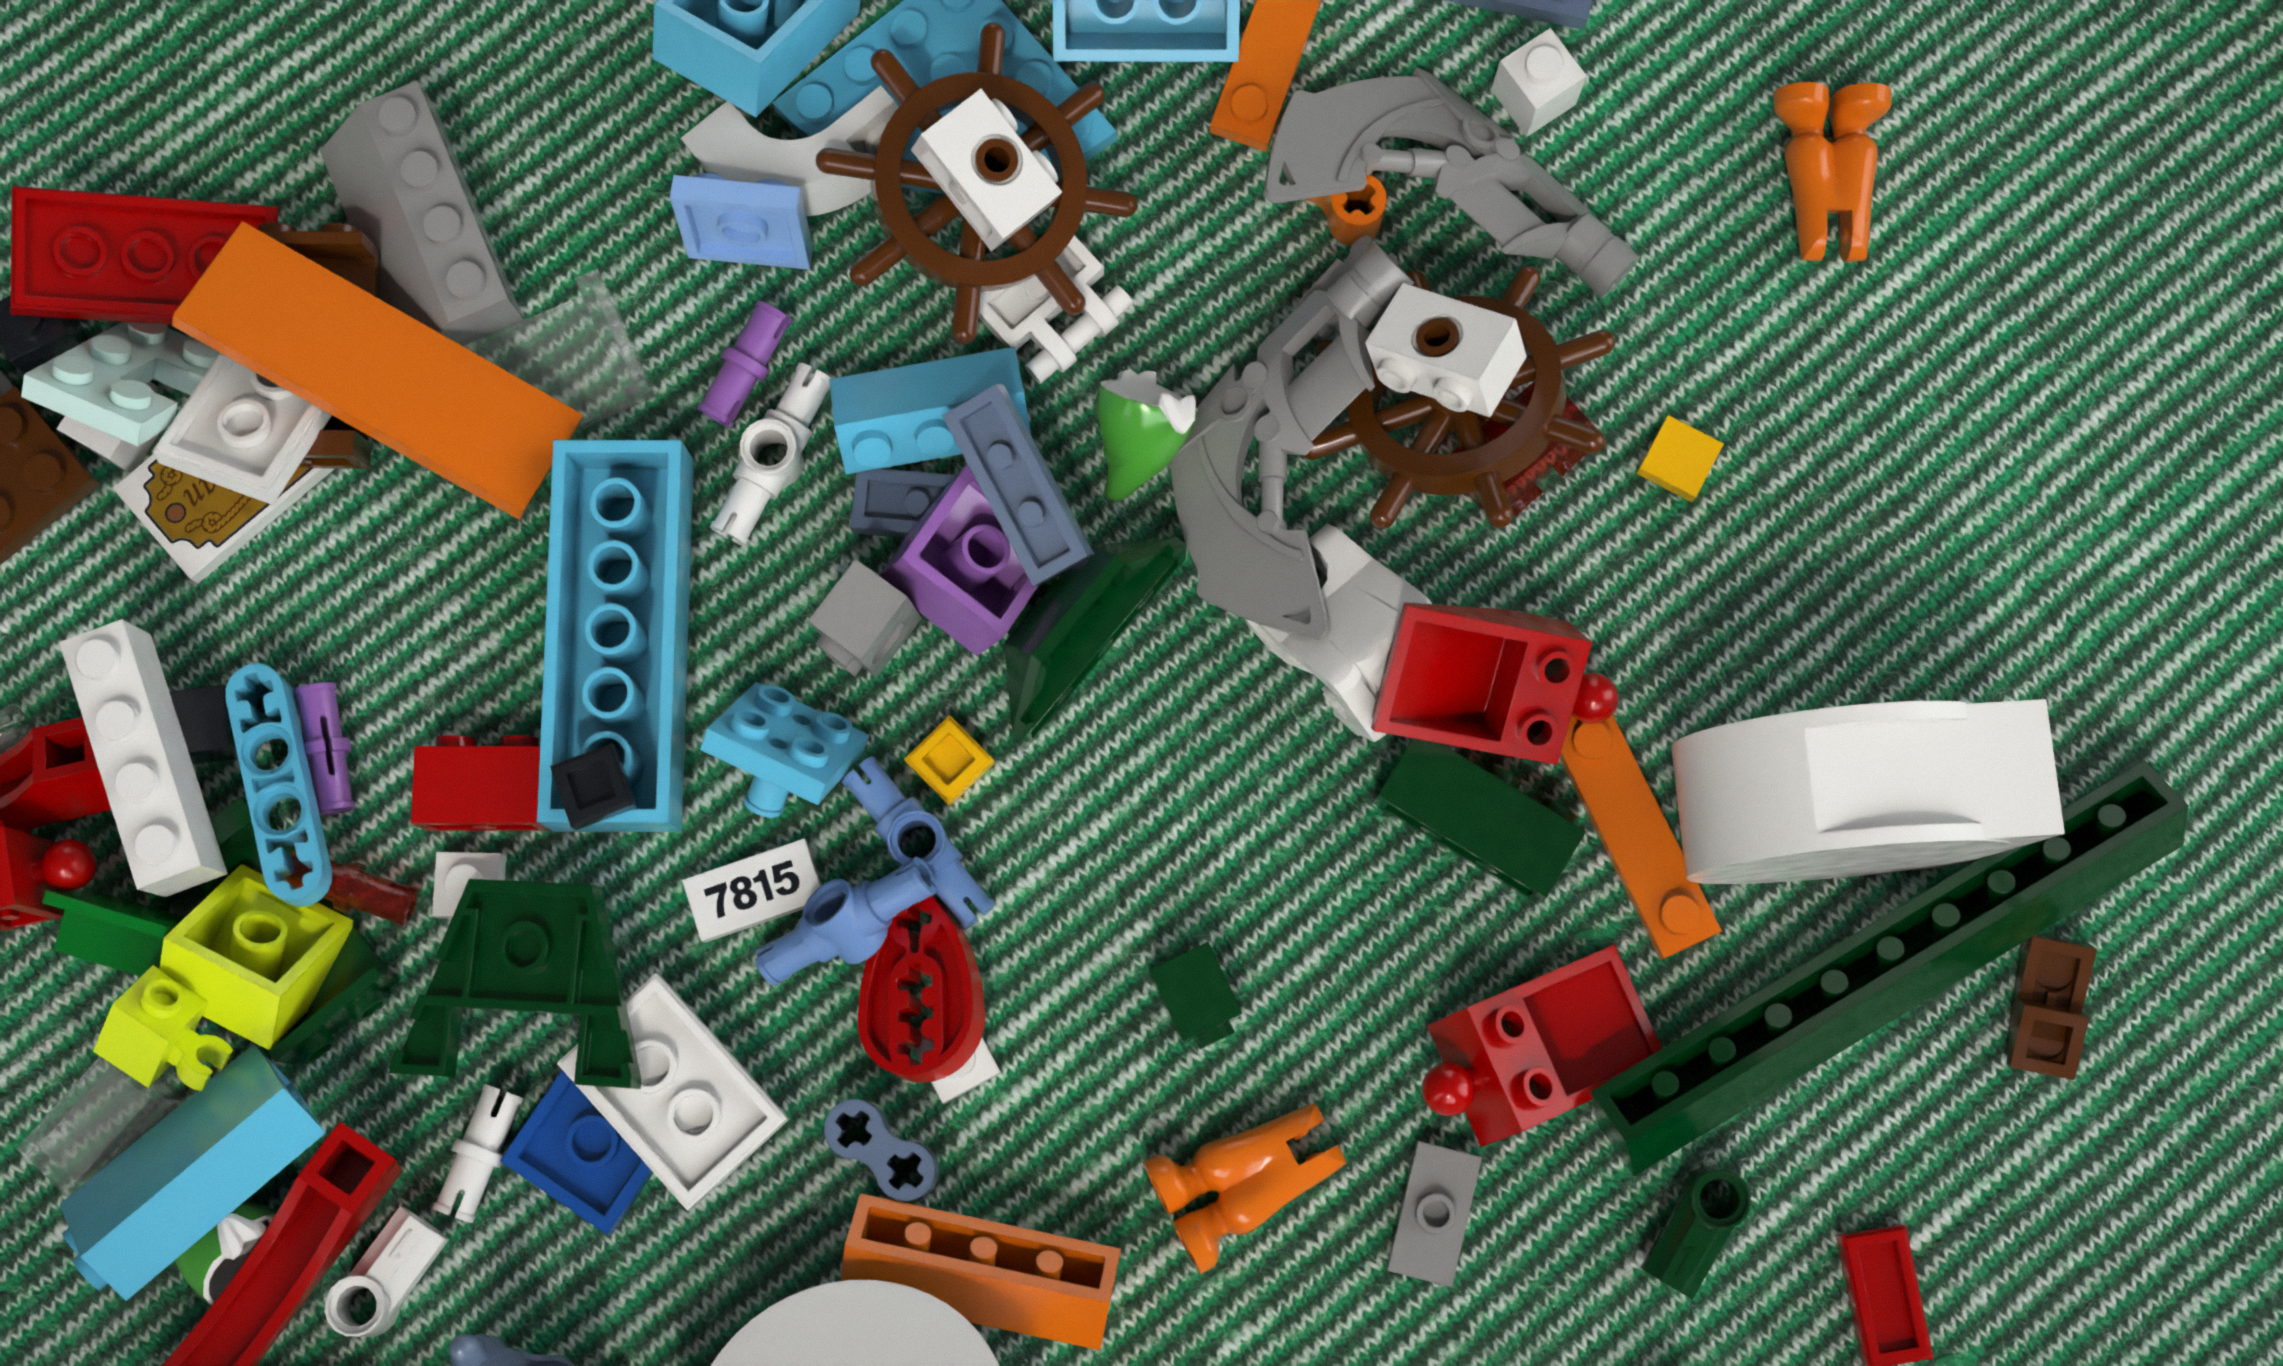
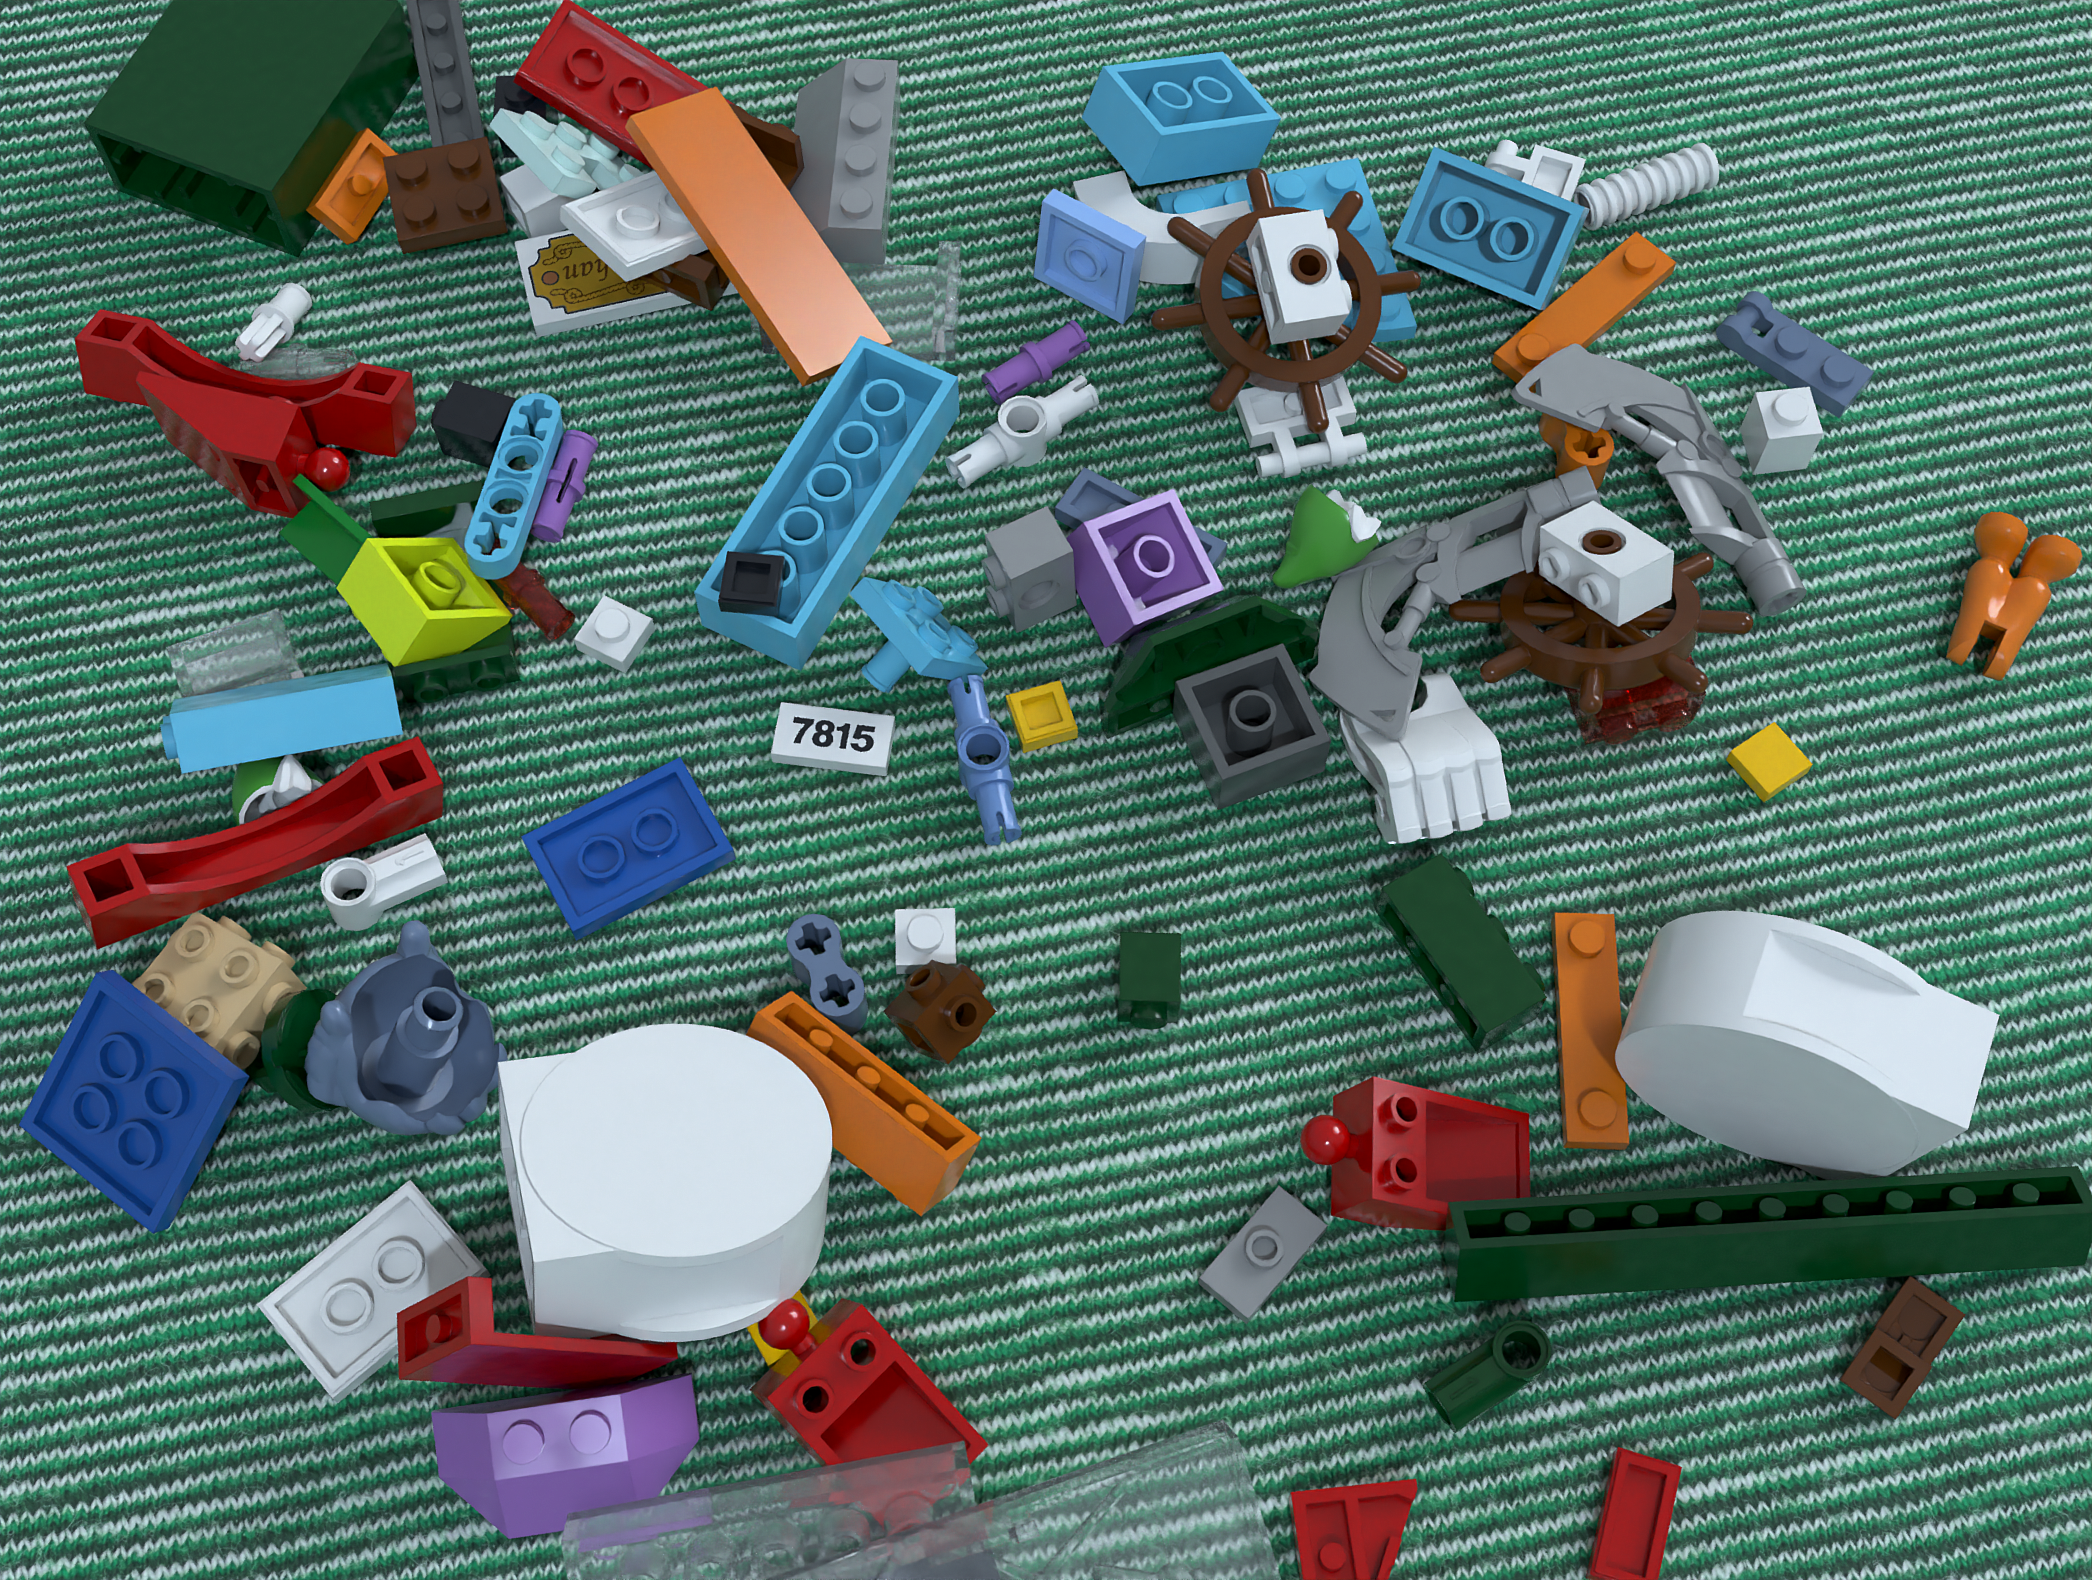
camera: 25 degrees right, 15 degrees down
white brick [59,619,228,897] -> none
neon yellow brick [93,965,233,1091] -> none
dark green wing [389,879,642,1089] -> none
red brick [411,735,552,831] -> none
white pin [432,1084,524,1223] -> none
white tile [557,973,790,1211] -> none
medium blue pin [755,856,937,986] -> none
medium azure brick [829,347,1031,475] -> none
red piece [858,896,985,1083] -> none
sand blue plate [942,384,1094,586] -> none
orange piece [1142,1103,1347,1275] -> none
red slope [1371,602,1619,765] -> none
none -> reddish brown brick [883,960,997,1064]
none -> dark grey brick [1172,643,1331,810]

